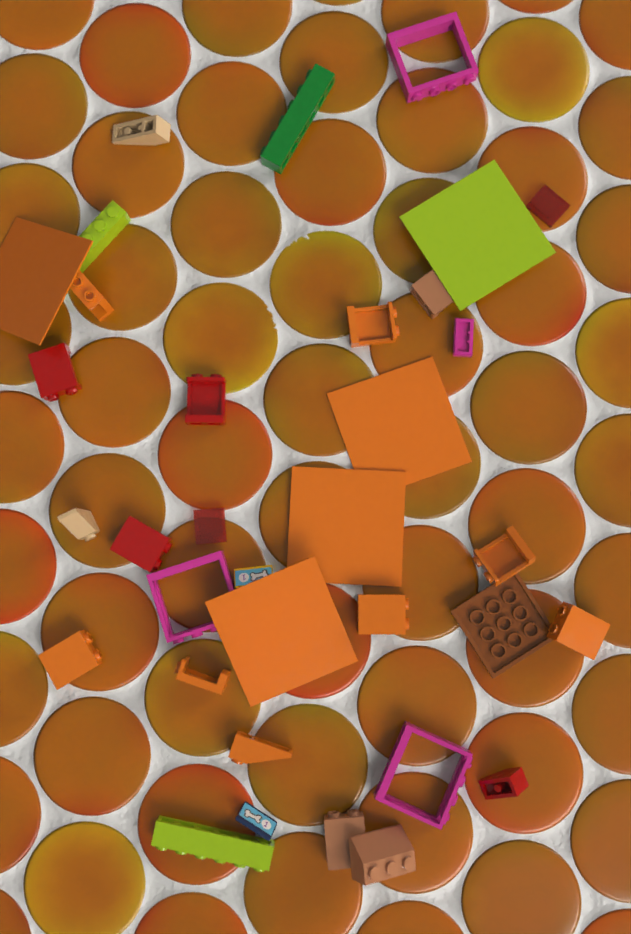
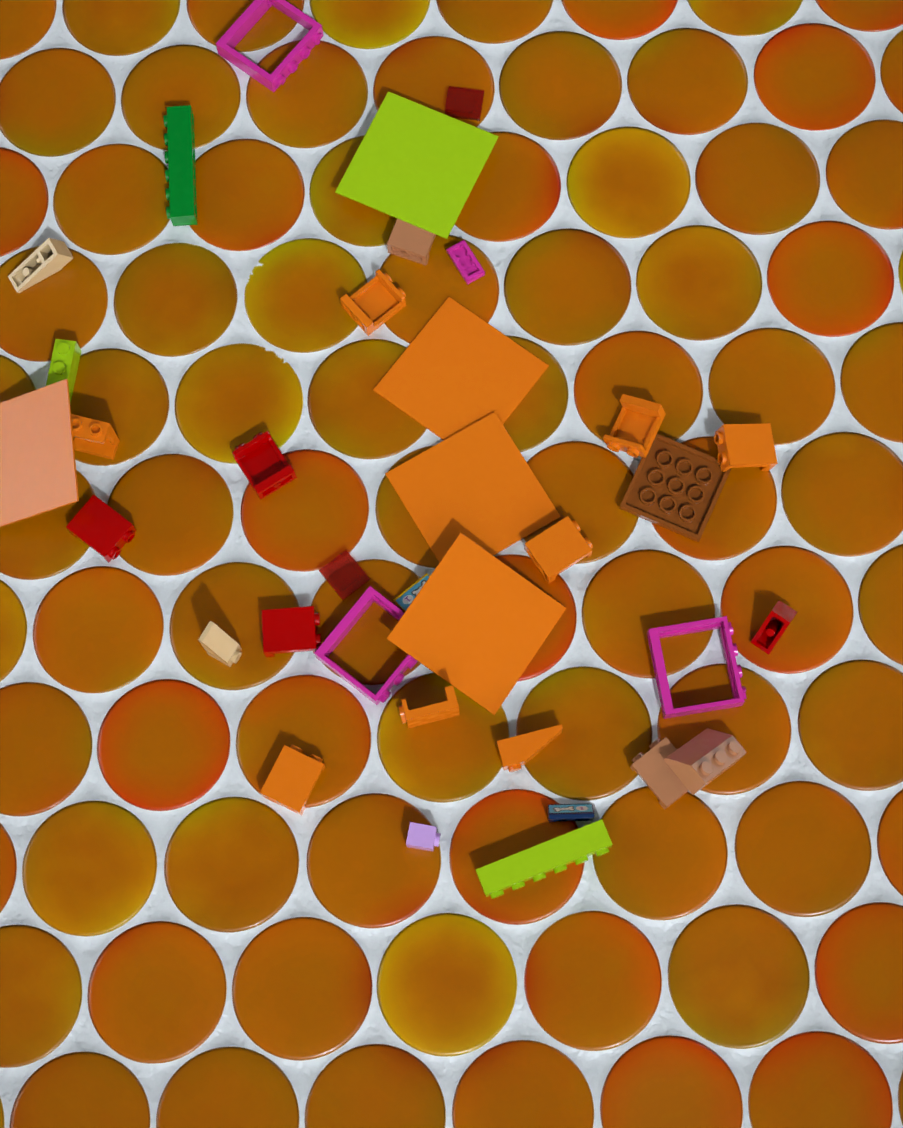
camera: 30 degrees left, 10 degrees down
none -> lavender brick [406,822,441,852]

